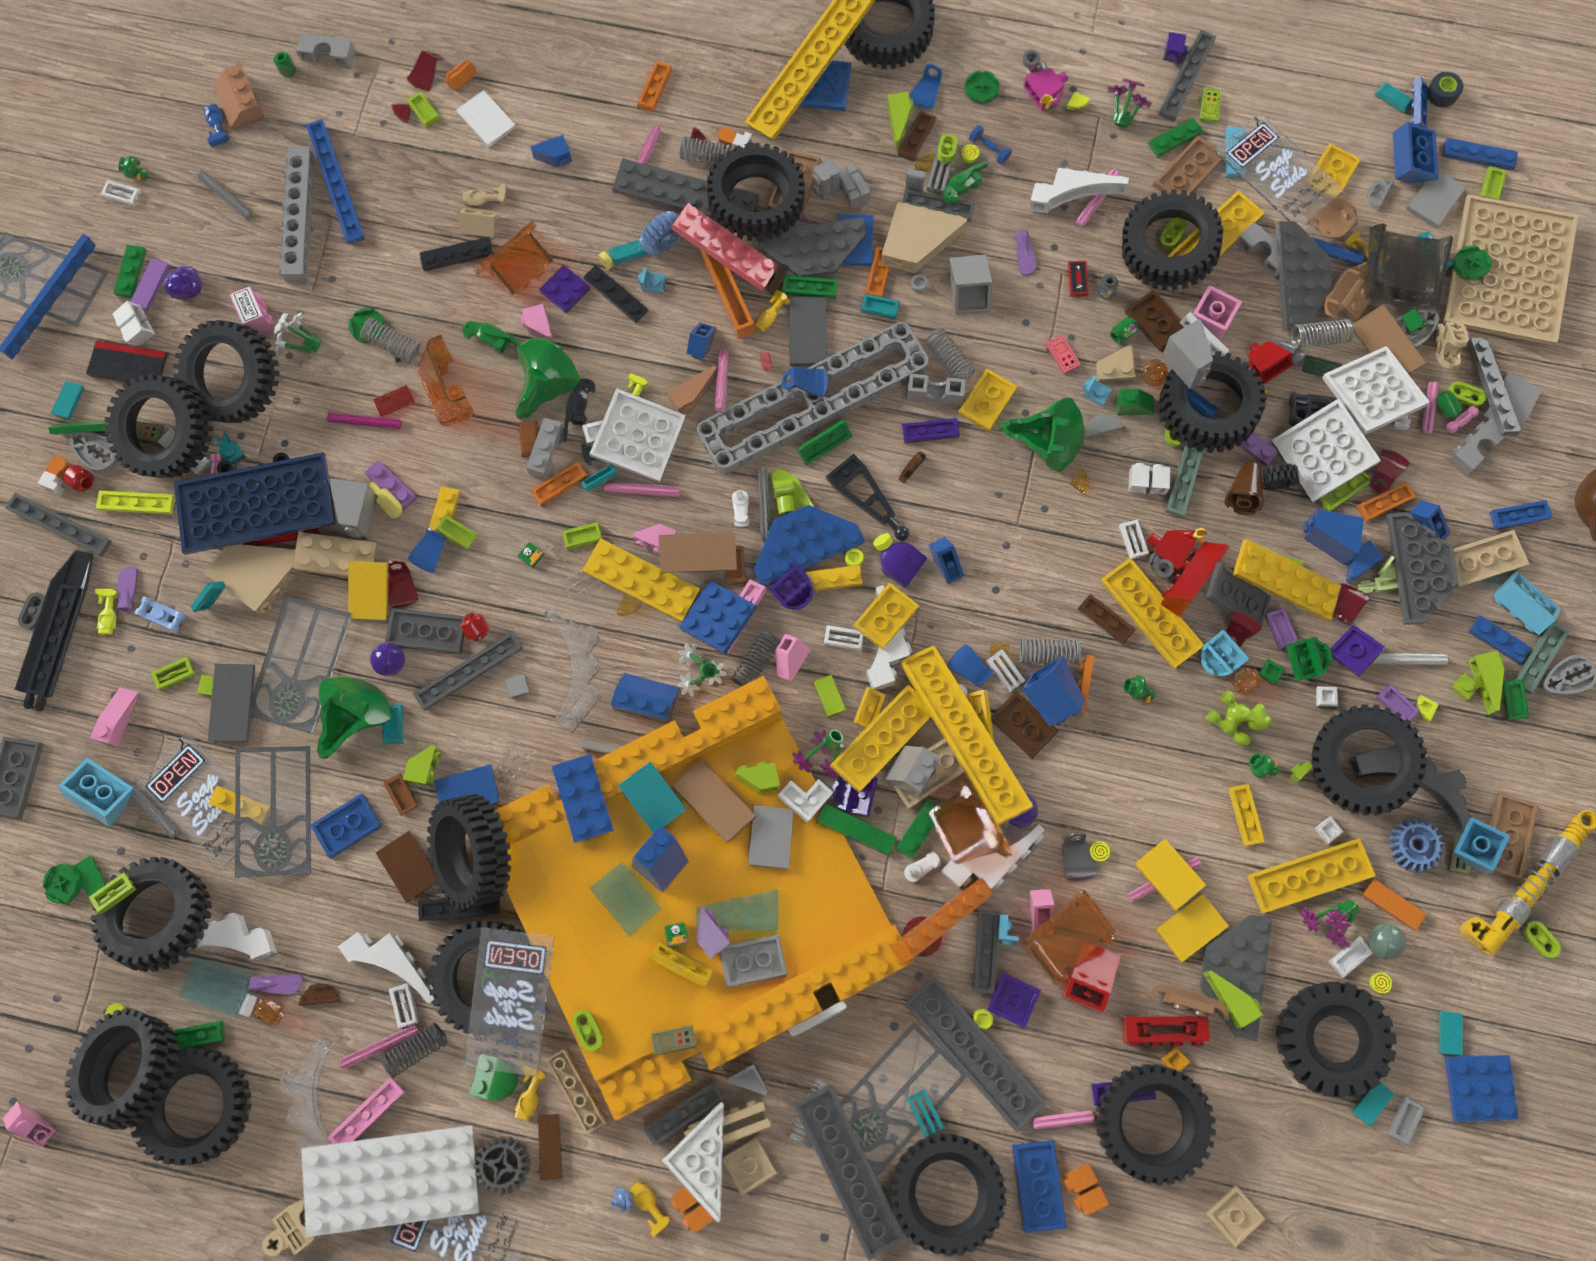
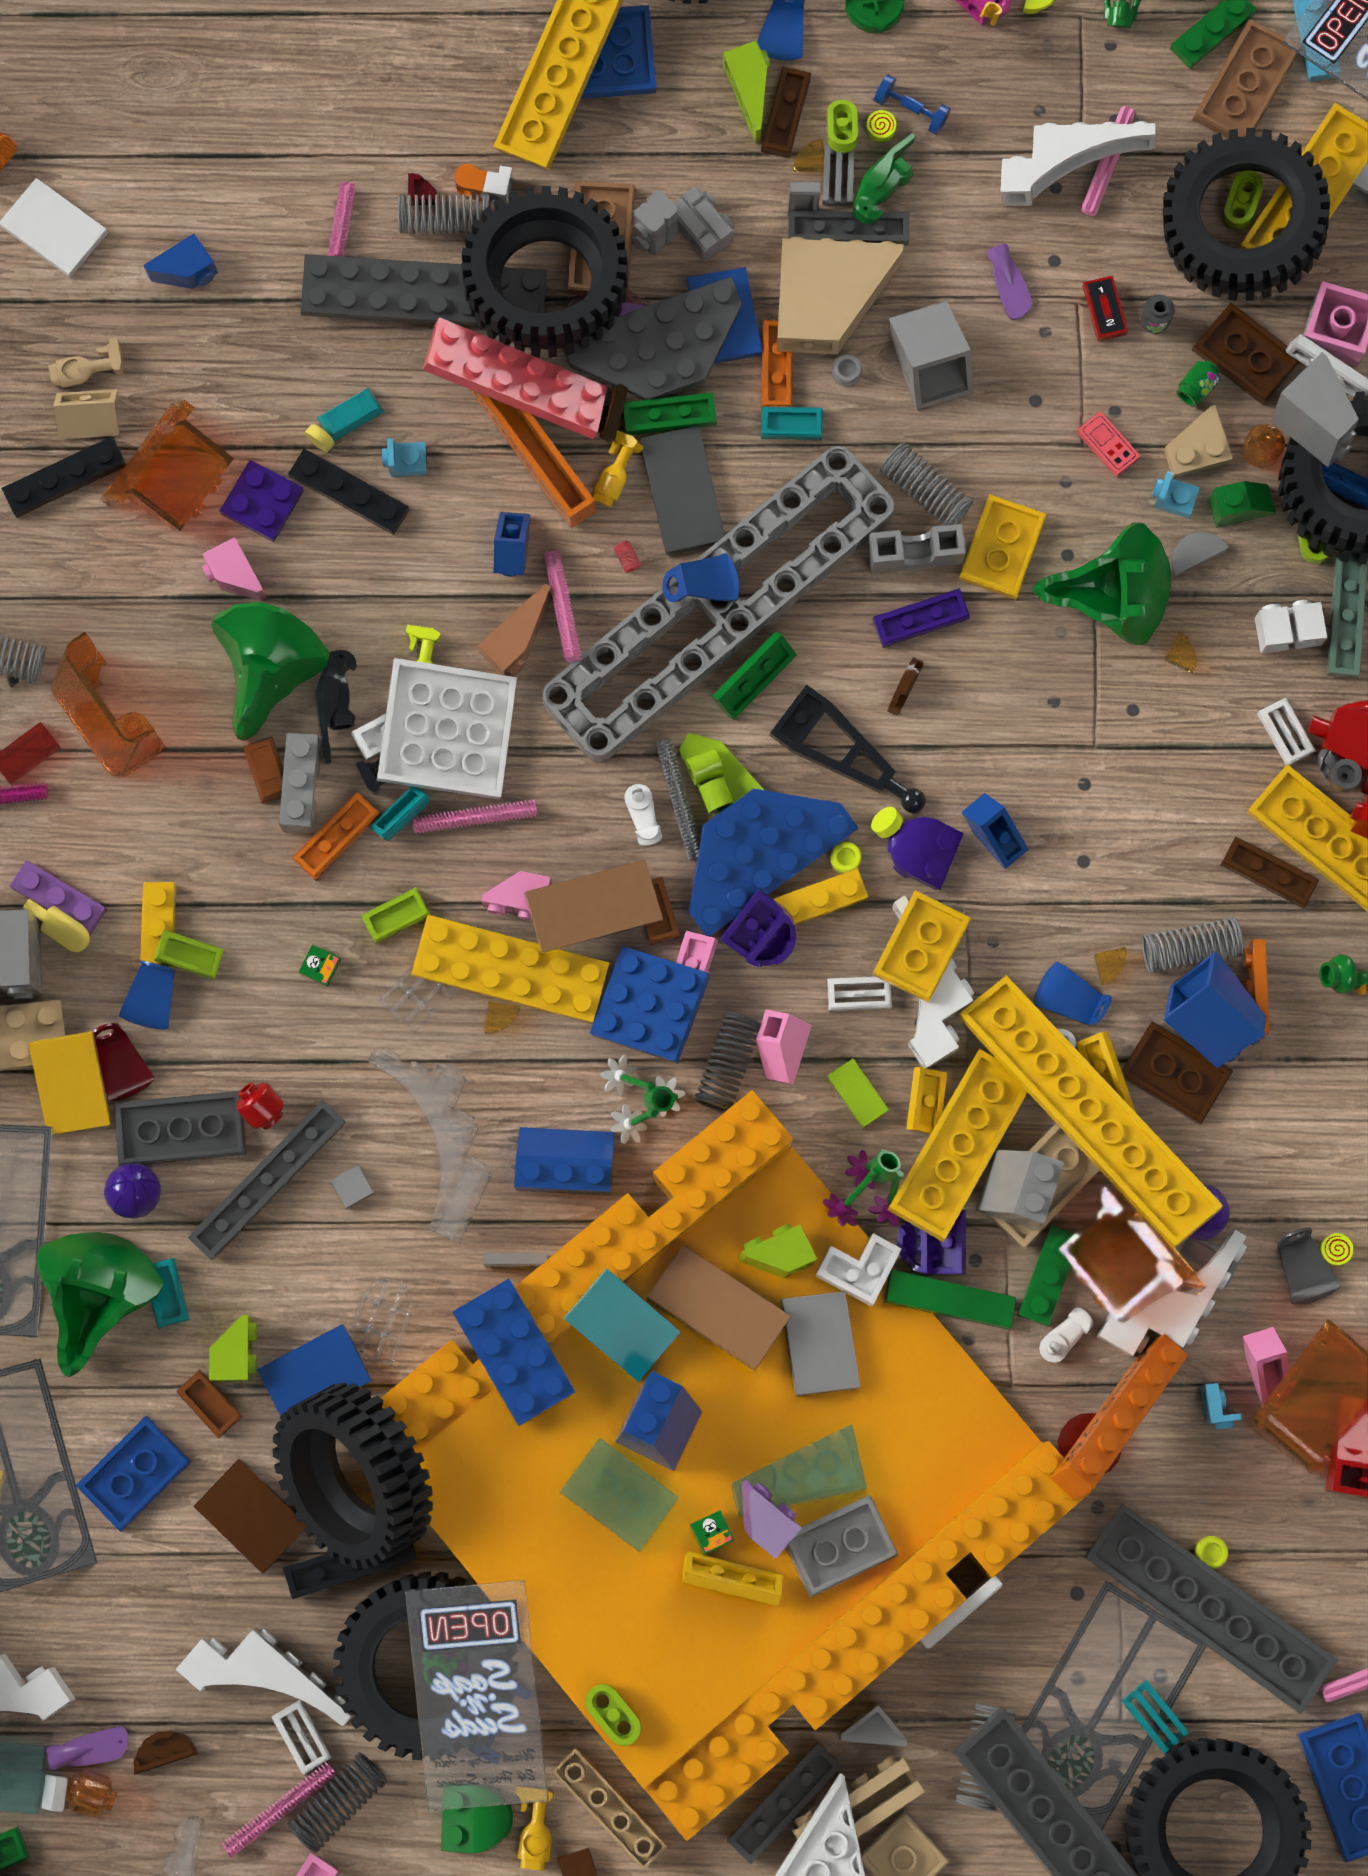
camera: 15 degrees left, 5 degrees up
green animal [462,321,520,354] -> none
orange tile [637,61,672,112] -> none
medium blue gear [639,211,681,256] -> none
olive tile [651,1025,697,1056] -> none
dark grey plate [973,910,999,994] -> none
white tile [986,649,1025,692] -> none
dark purple plate [987,972,1041,1028] -> none

